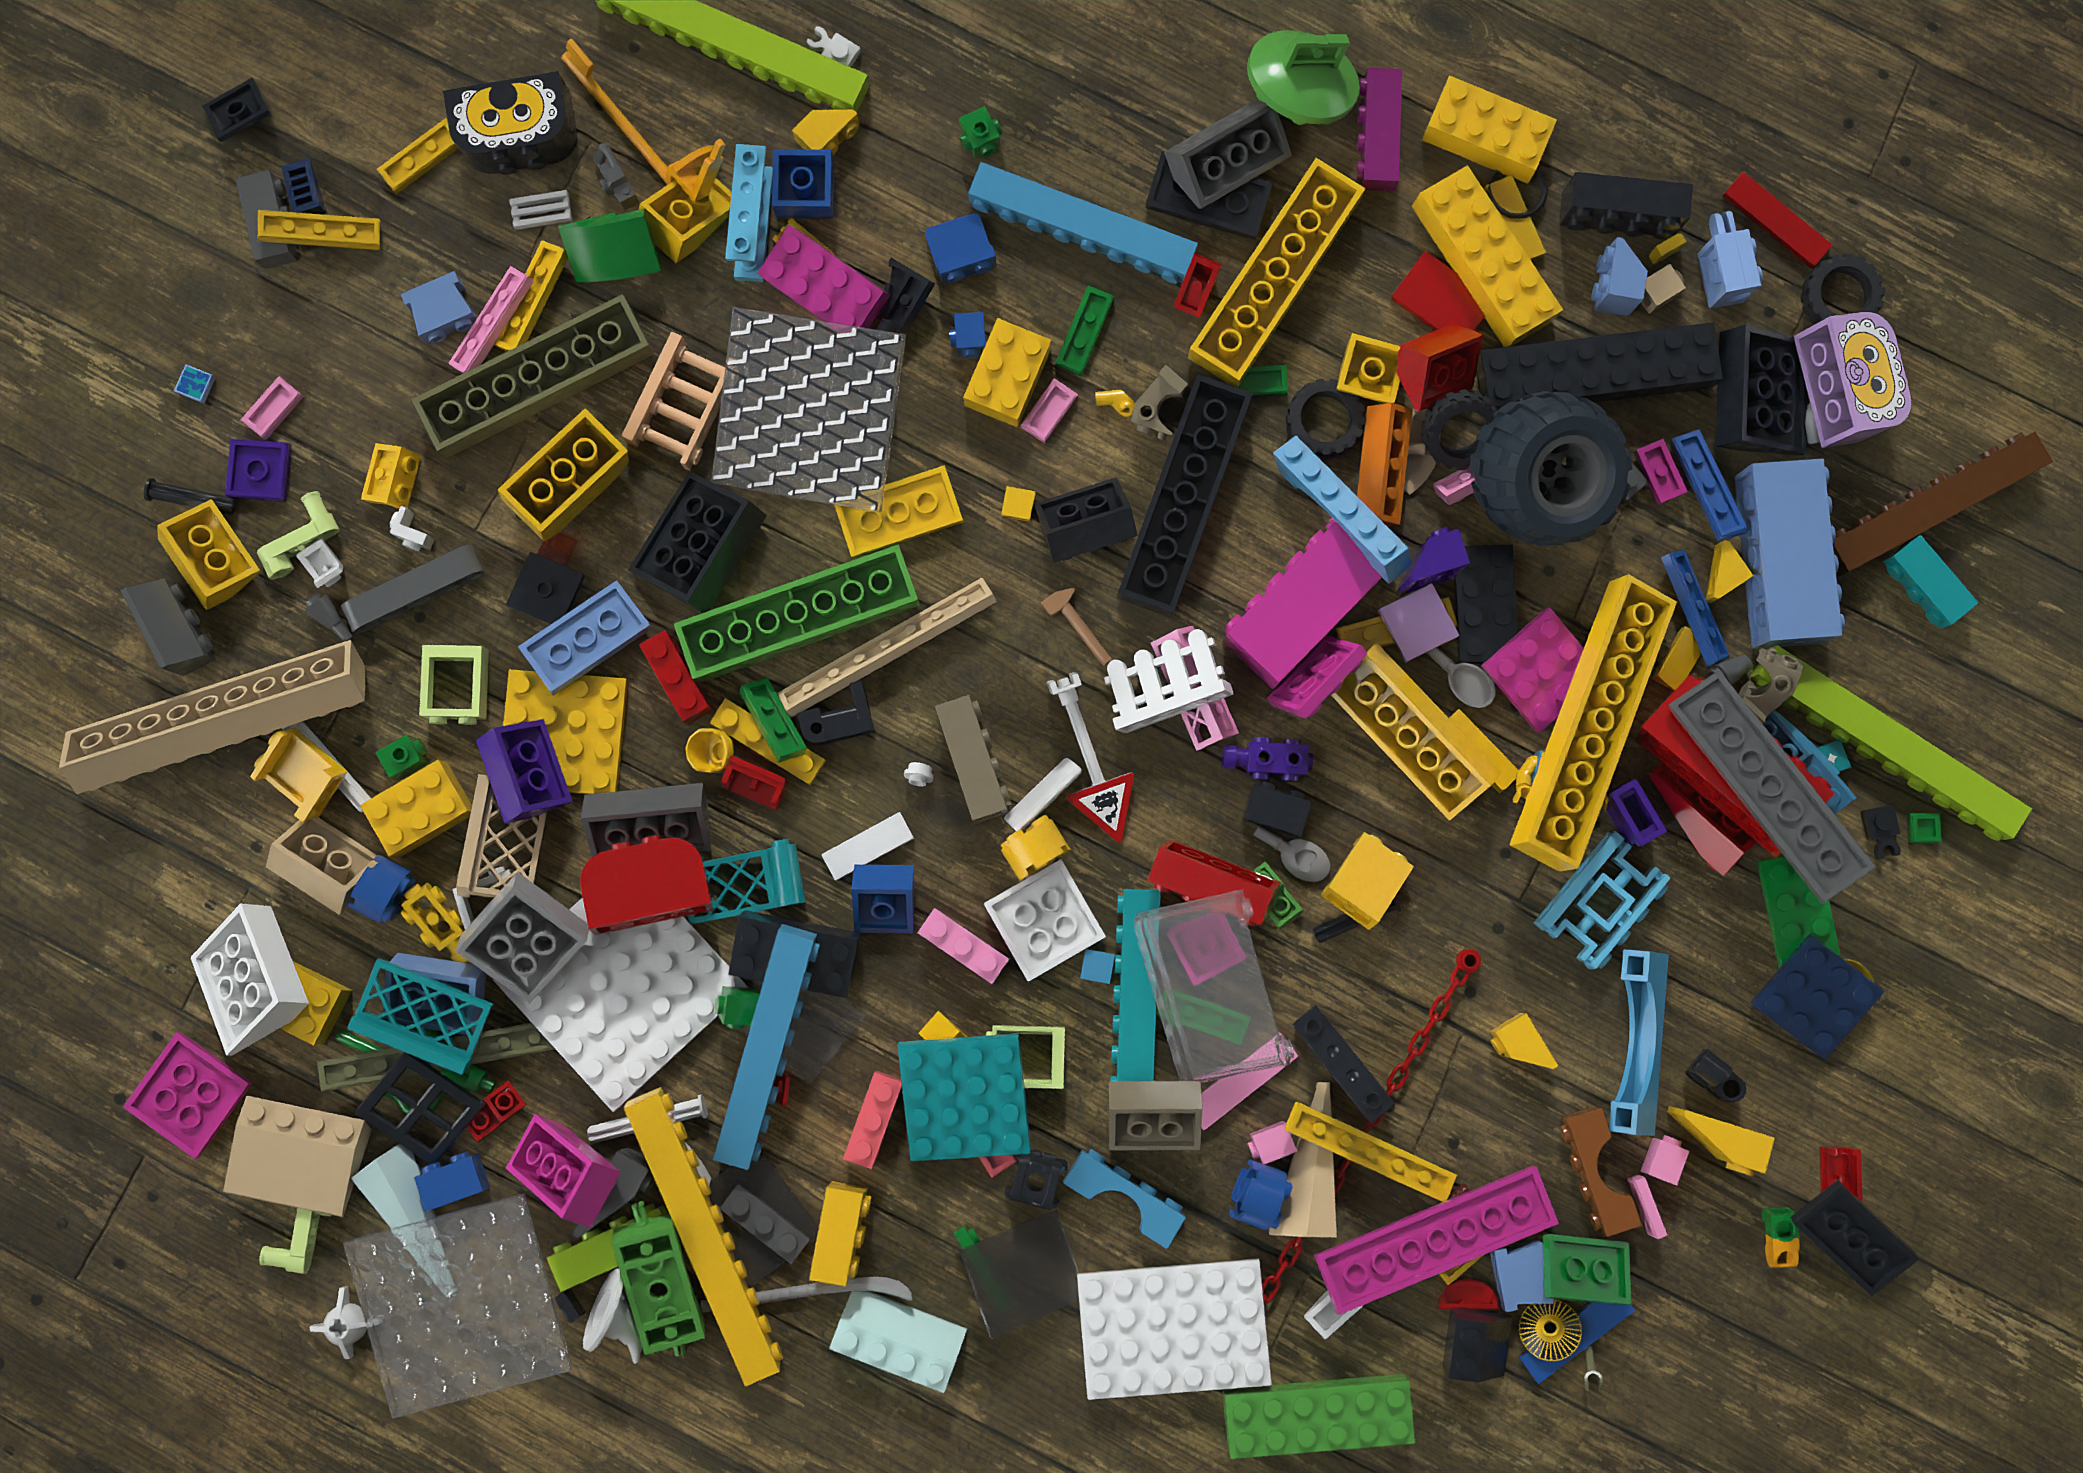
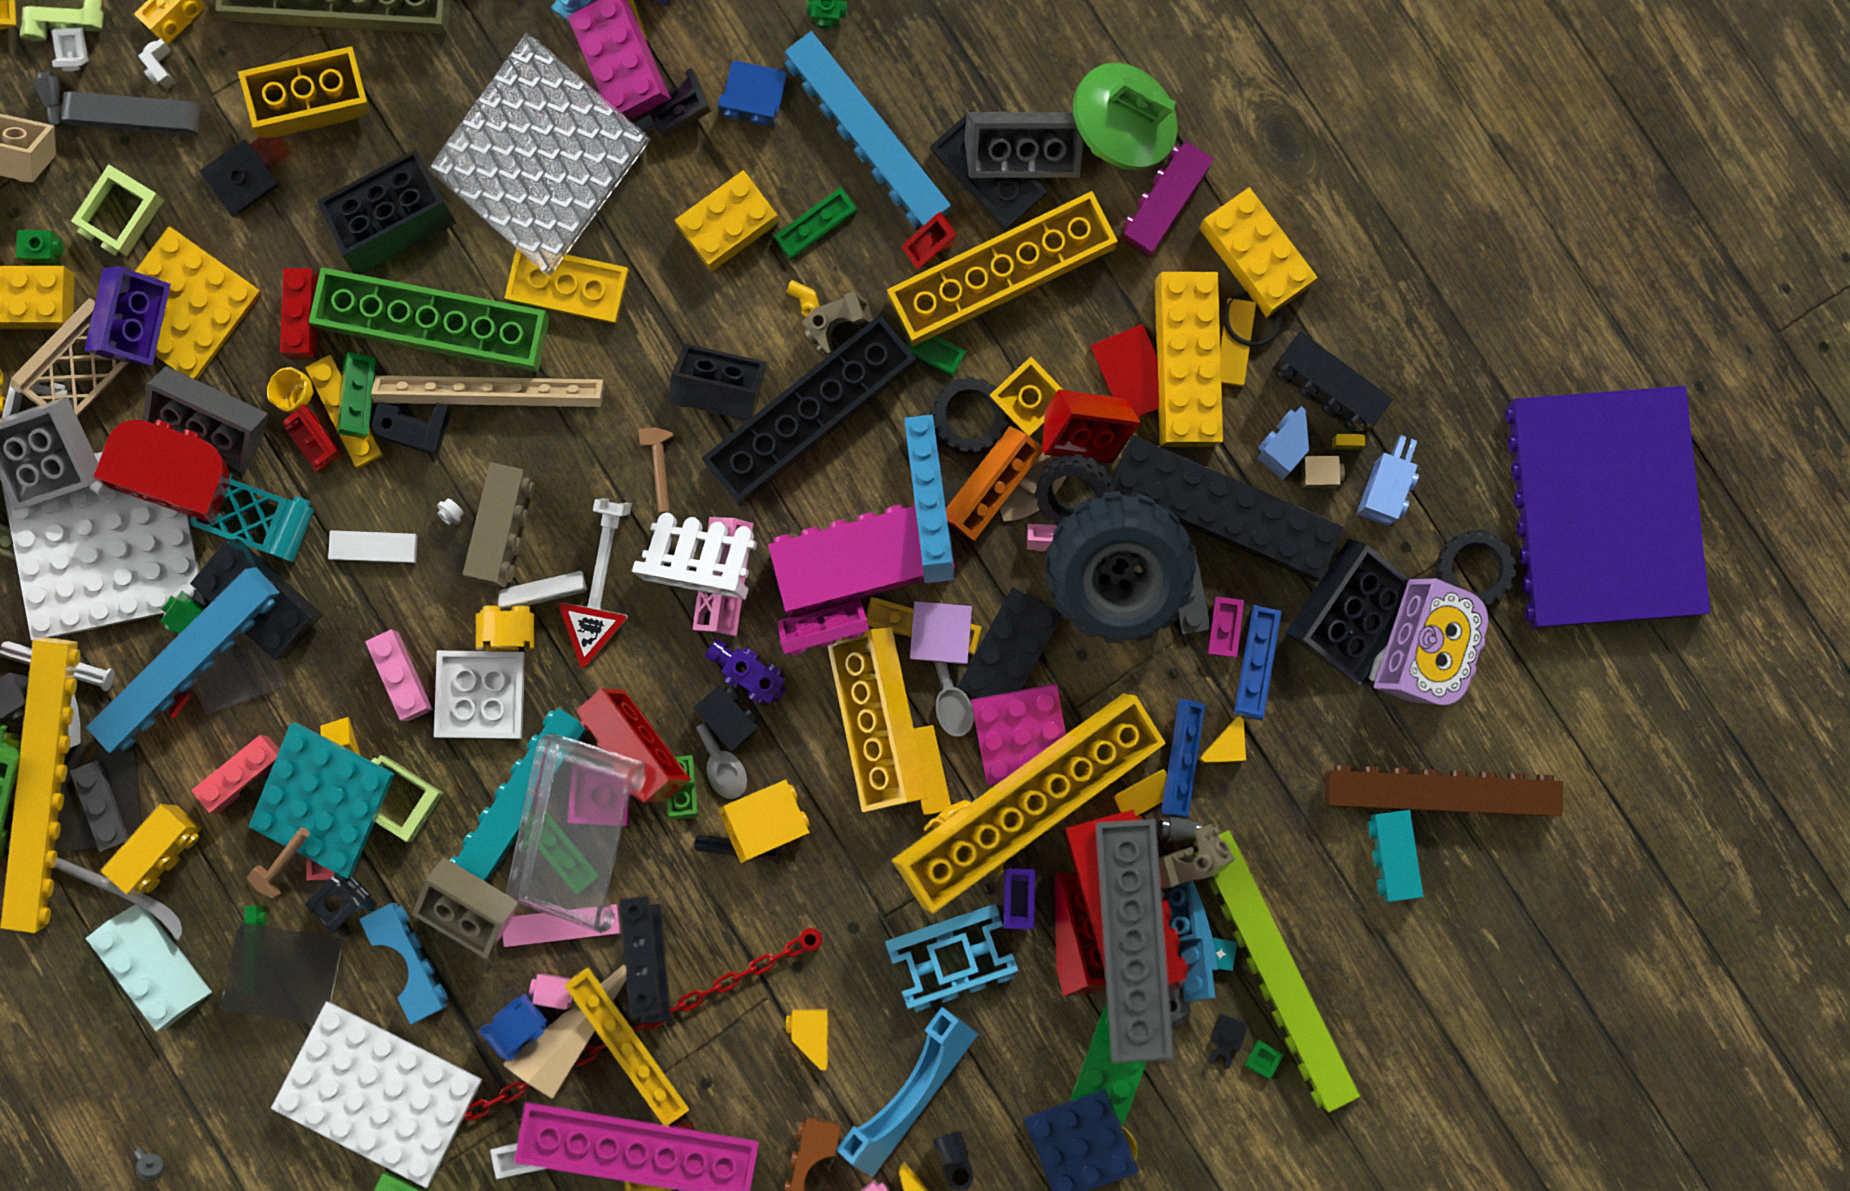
camera: 30 degrees right, 0 degrees up
medium blue plate [518,580,652,695] -> none
light nougat fence [622,331,740,471] -> none
blue slope [851,865,915,933] -> none
blue brick [950,312,986,359] -> none
yellow tile [1001,486,1035,522] -> none
bright pink tile [1021,378,1078,443] -> none
dark azure tile [1080,949,1115,984] -> none
dark purple slope [1397,527,1470,596] -> none
red tile [1722,171,1833,269] -> none
medium blue brick [1734,459,1845,649] -> none
none -> medium nougat piece [247,827,310,898]
none -> dark purple panel [1505,386,1710,629]

